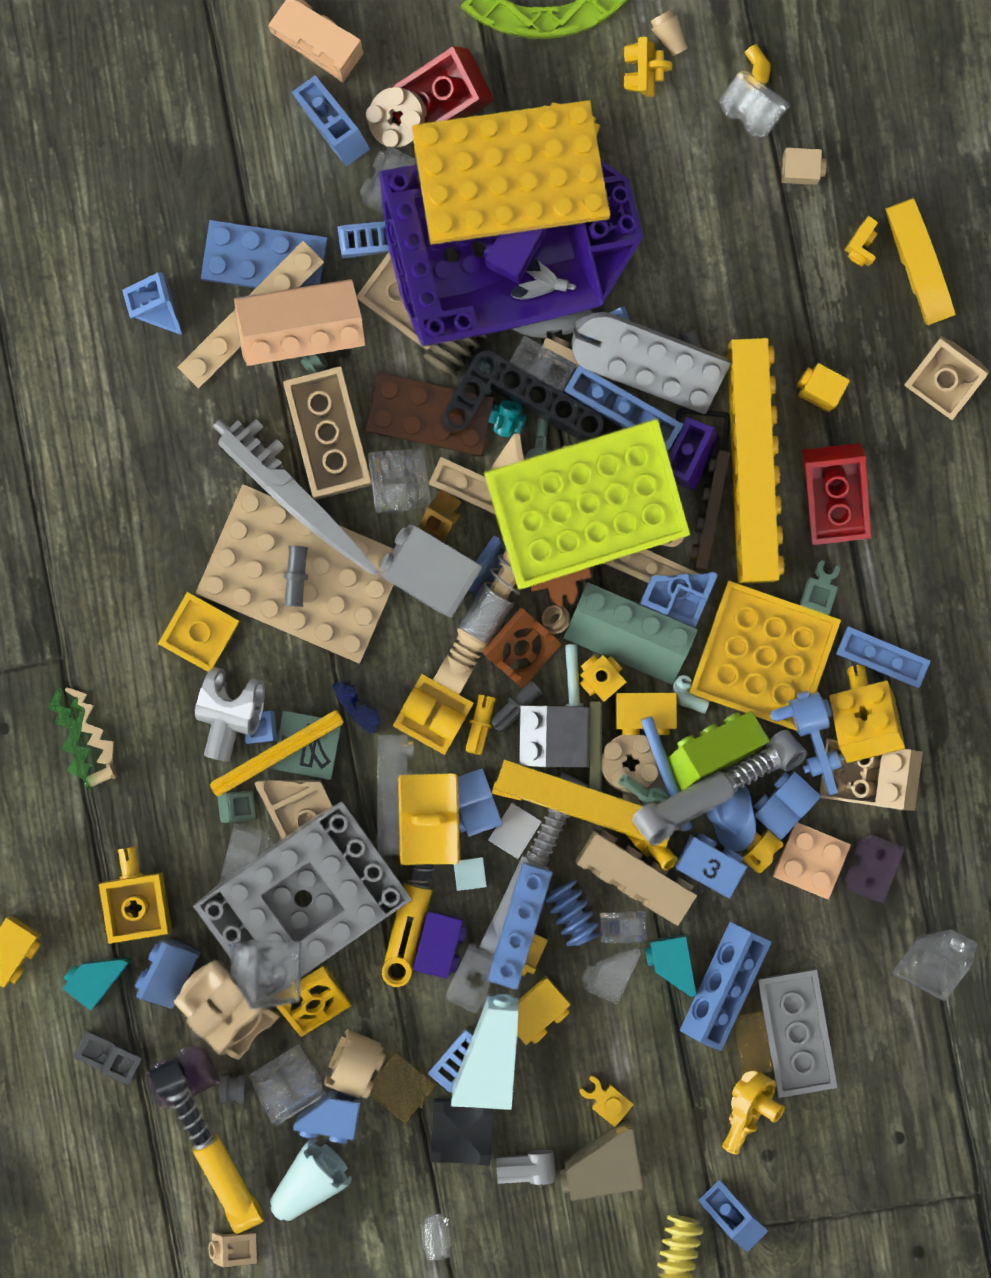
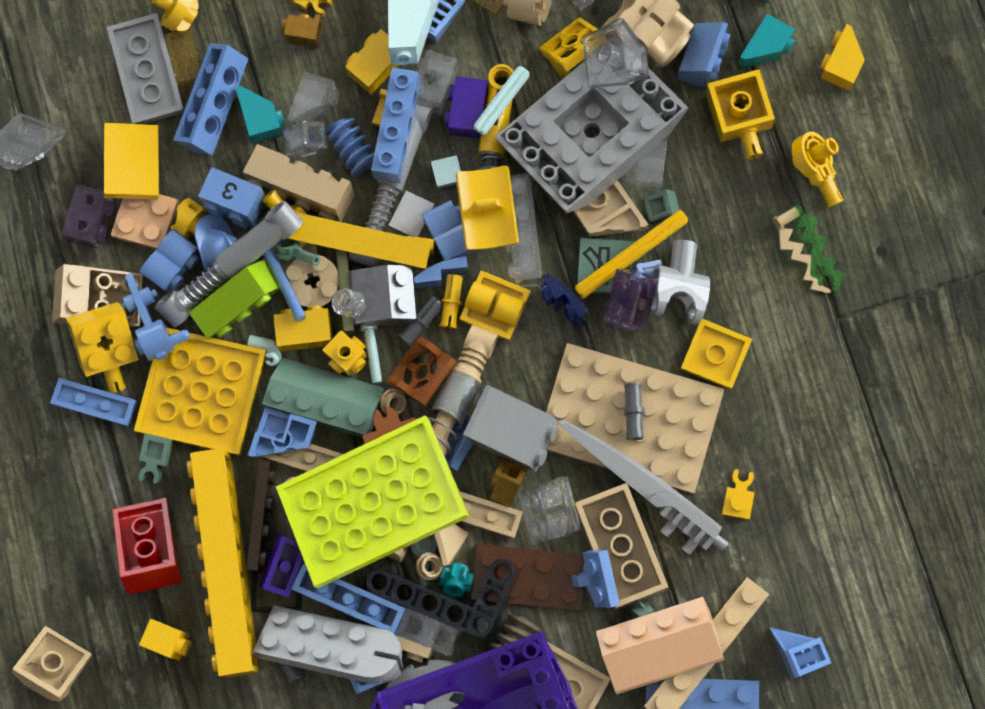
camera: 175 degrees left, 10 degrees down
none -> yellow tile [104,123,159,200]
none -> pearl gold brick [281,13,323,48]
none -> clear wheel [332,288,366,318]
none -> medium blue slope [414,256,468,289]
none -> tan plate [415,552,443,580]
none -> light aqua axle [474,66,529,135]
none -> medium blue hinge [571,550,620,608]
none -> clear purple brick [604,269,658,331]
none -> yellow plate [722,469,755,520]
none -> yellow pin [792,132,844,208]

